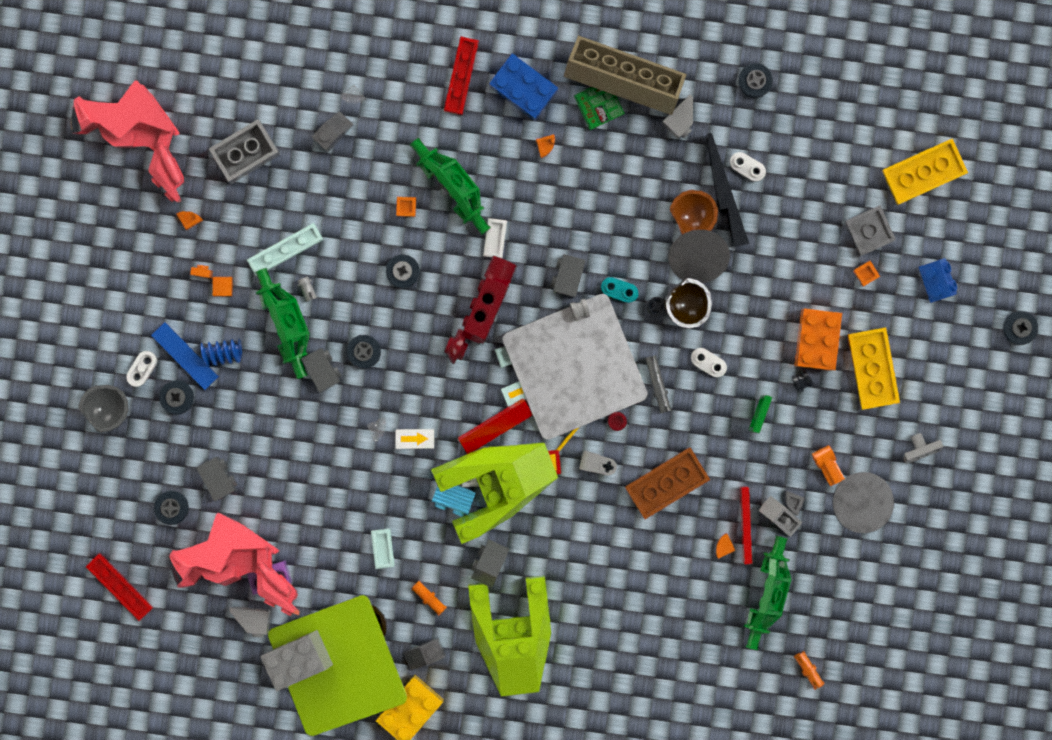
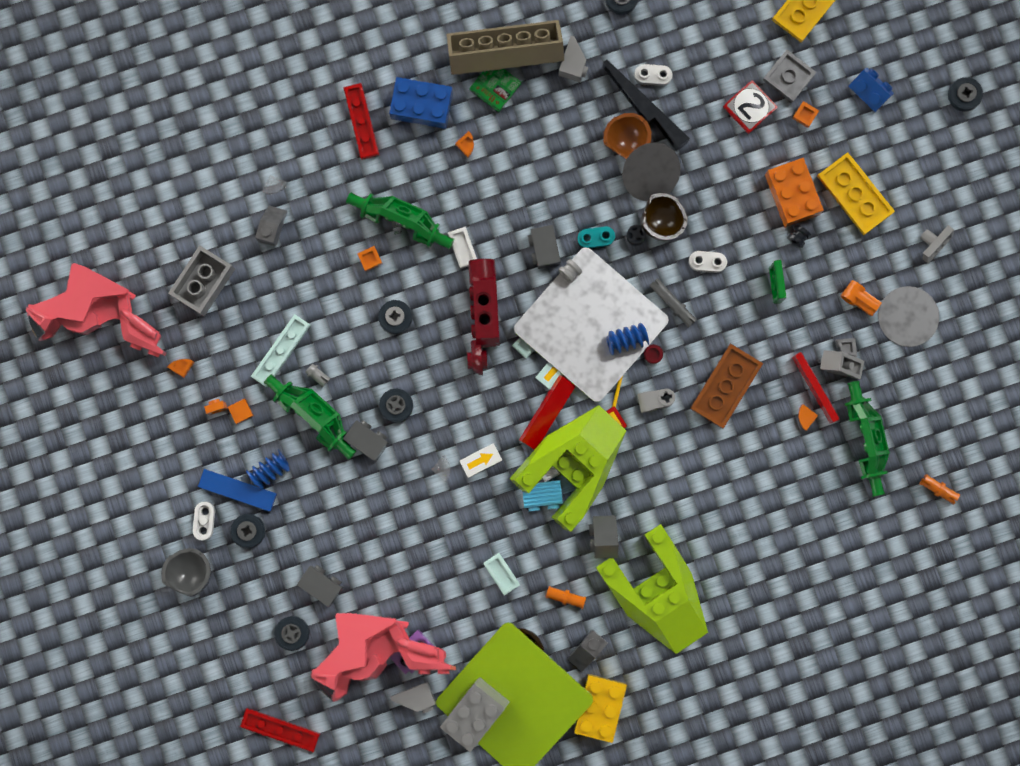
camera: 20 degrees left, 5 degrees down
none -> blue piece [607,323,649,356]
none -> slope [723,80,778,134]

